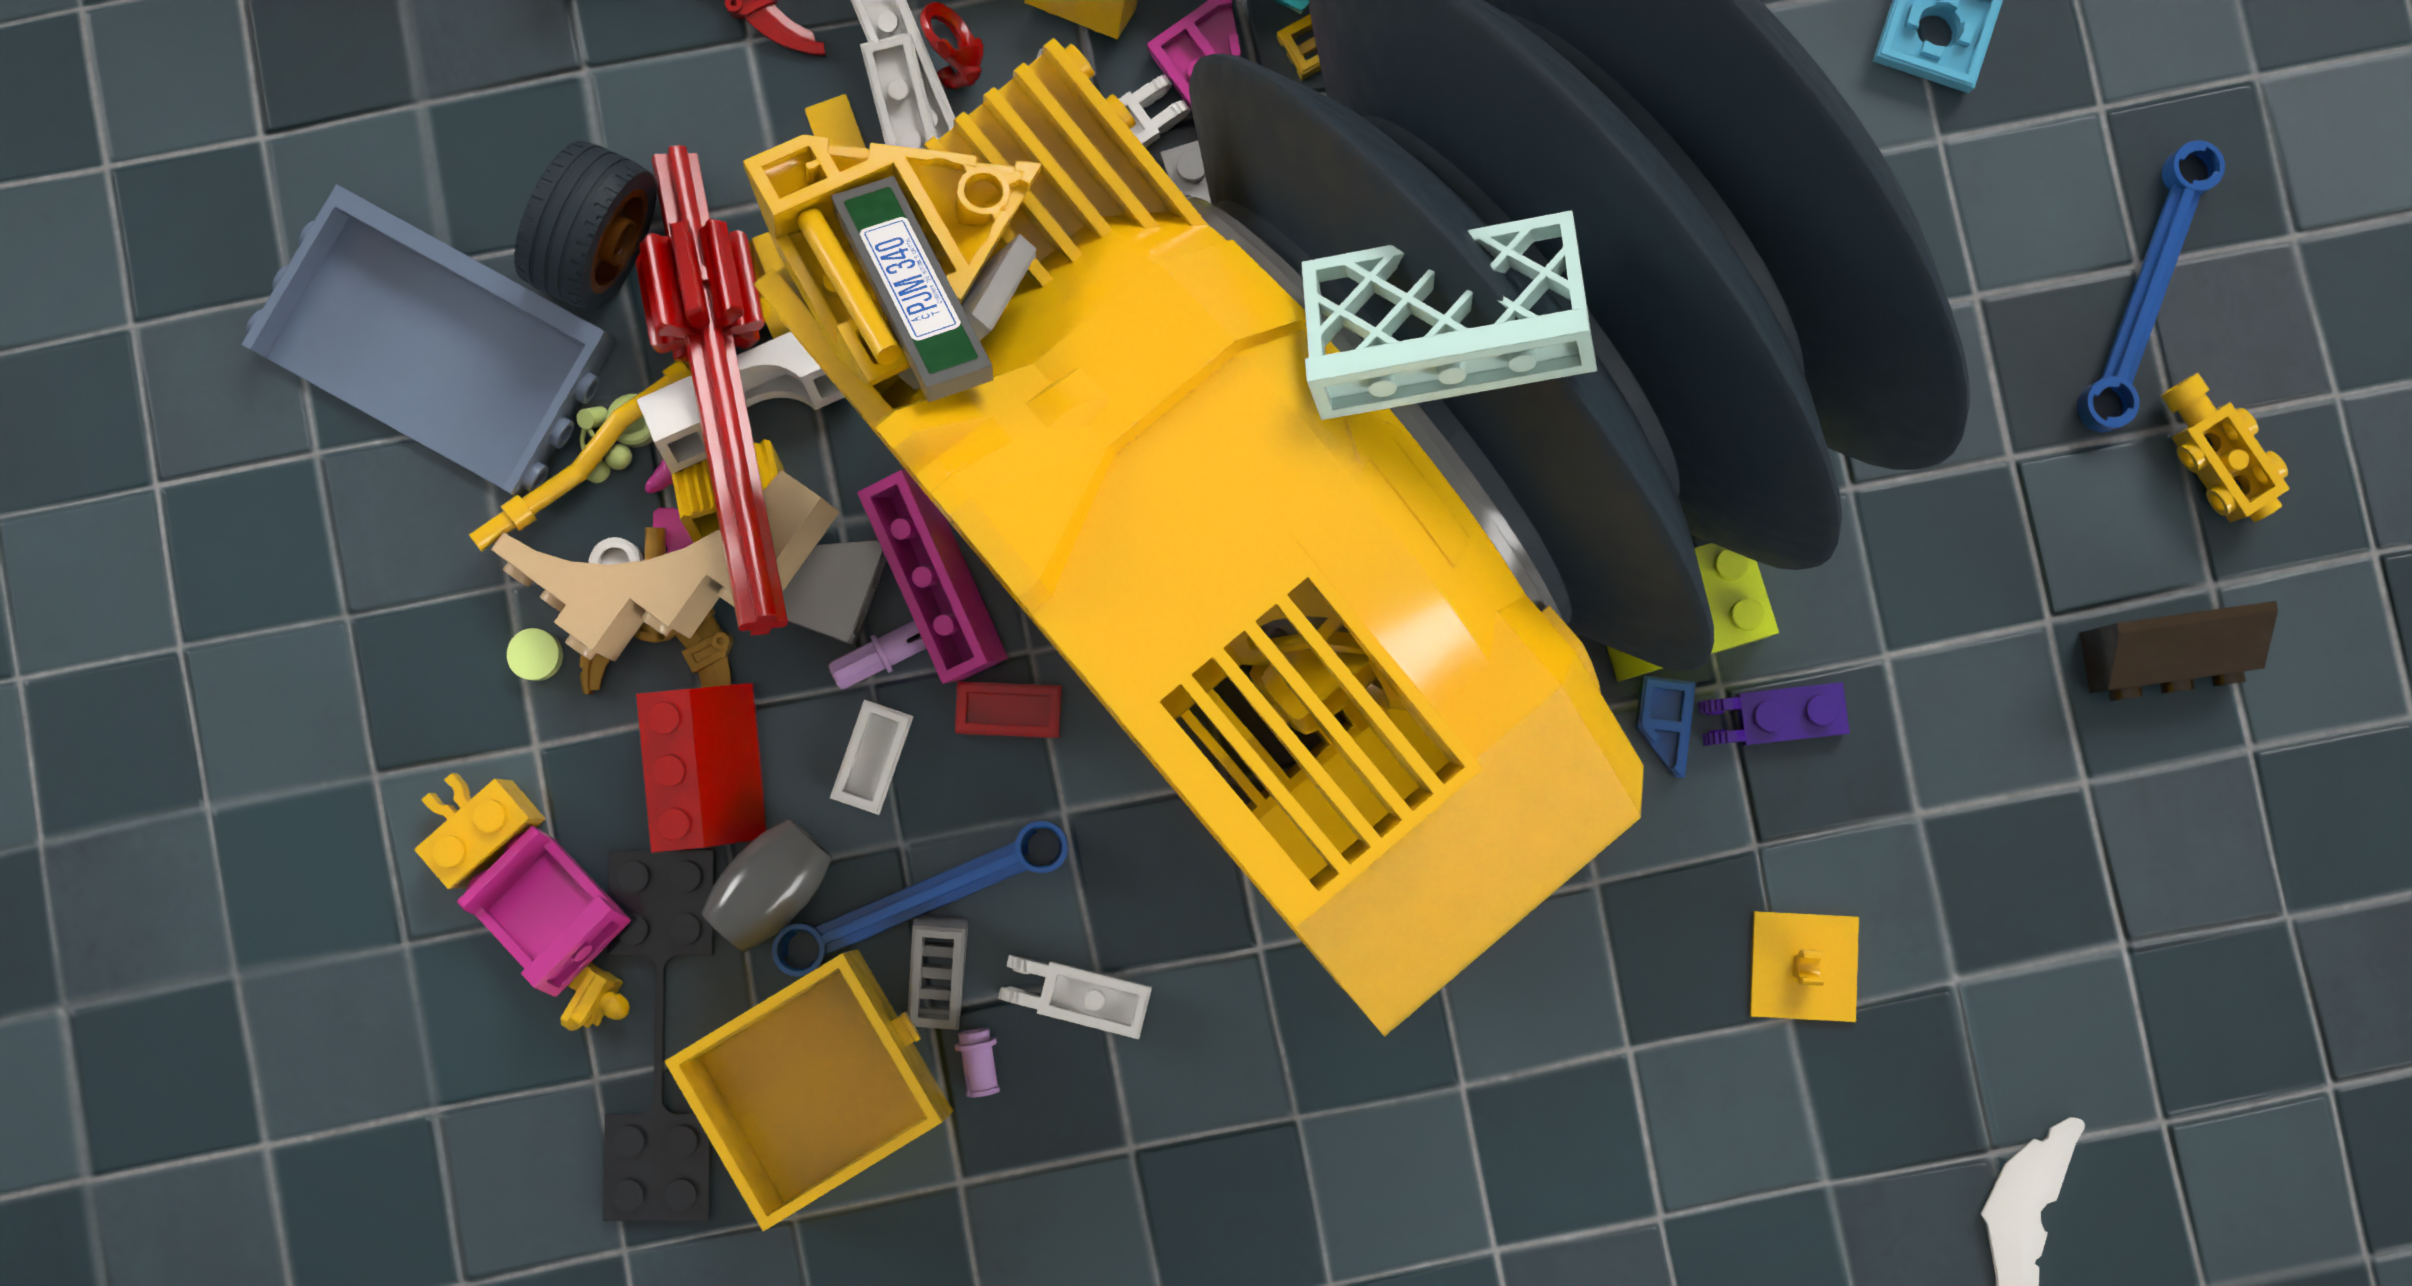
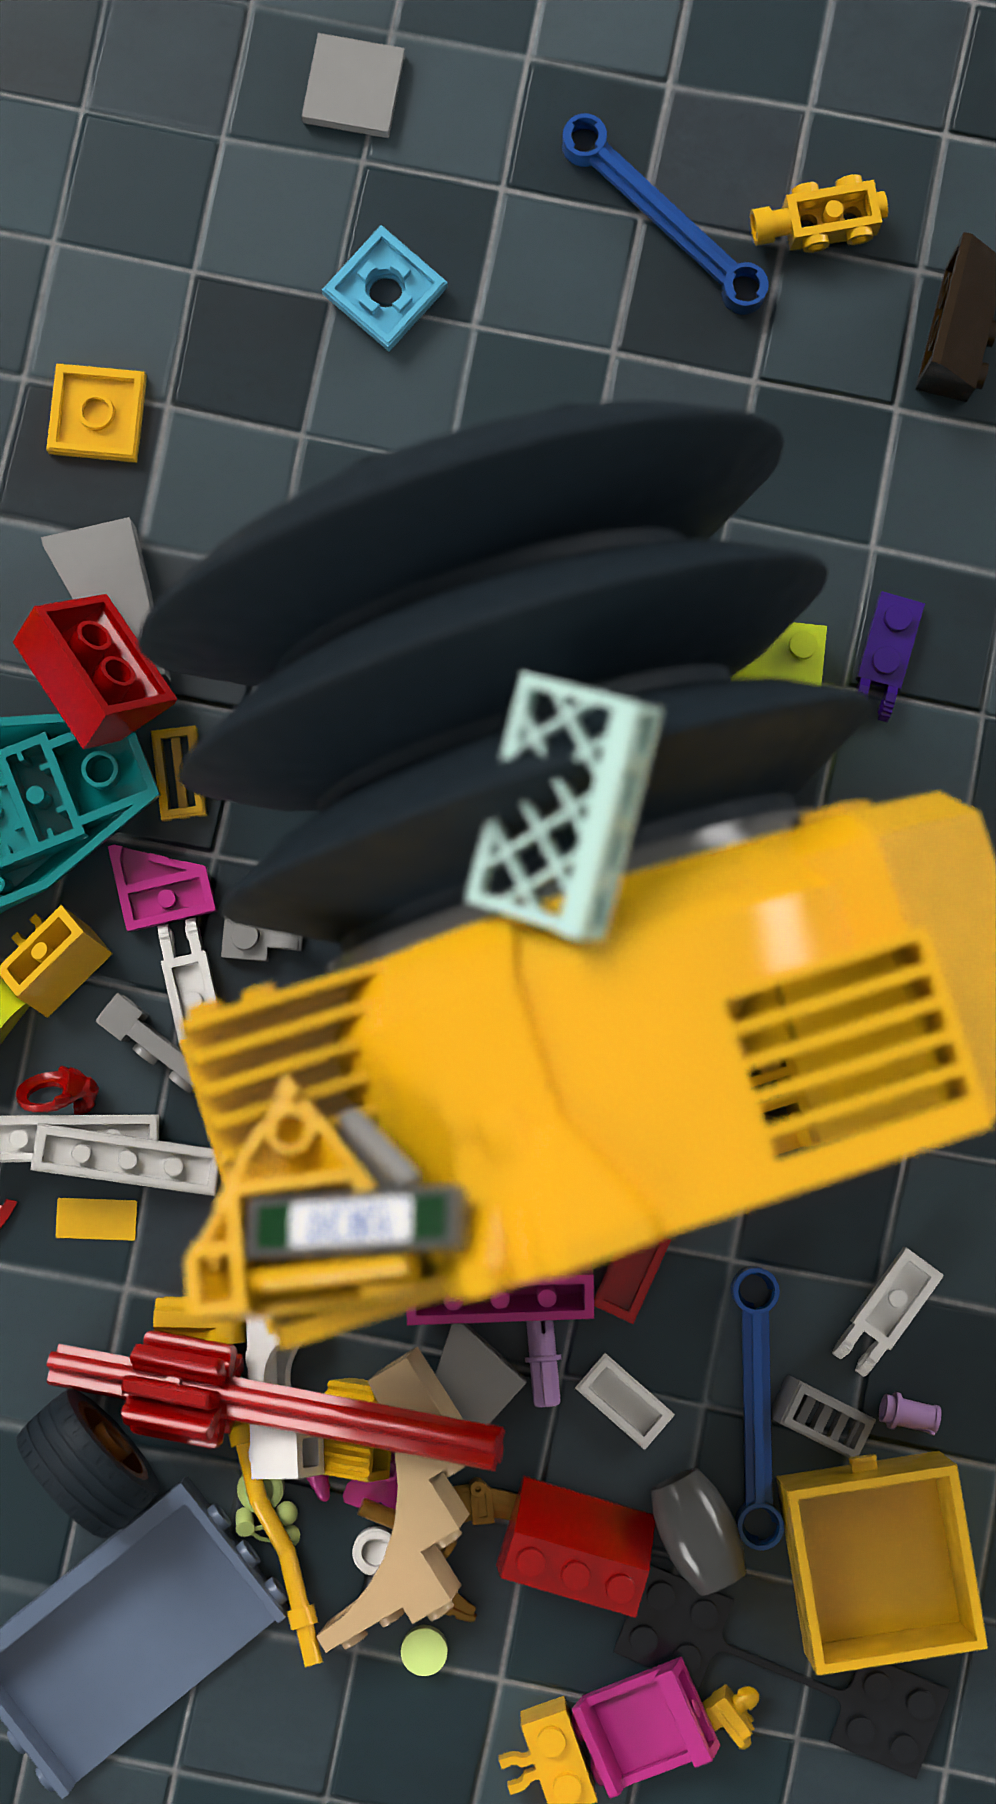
camera: 70 degrees left, 0 degrees up
blue tile [1635,675,1696,778] -> none

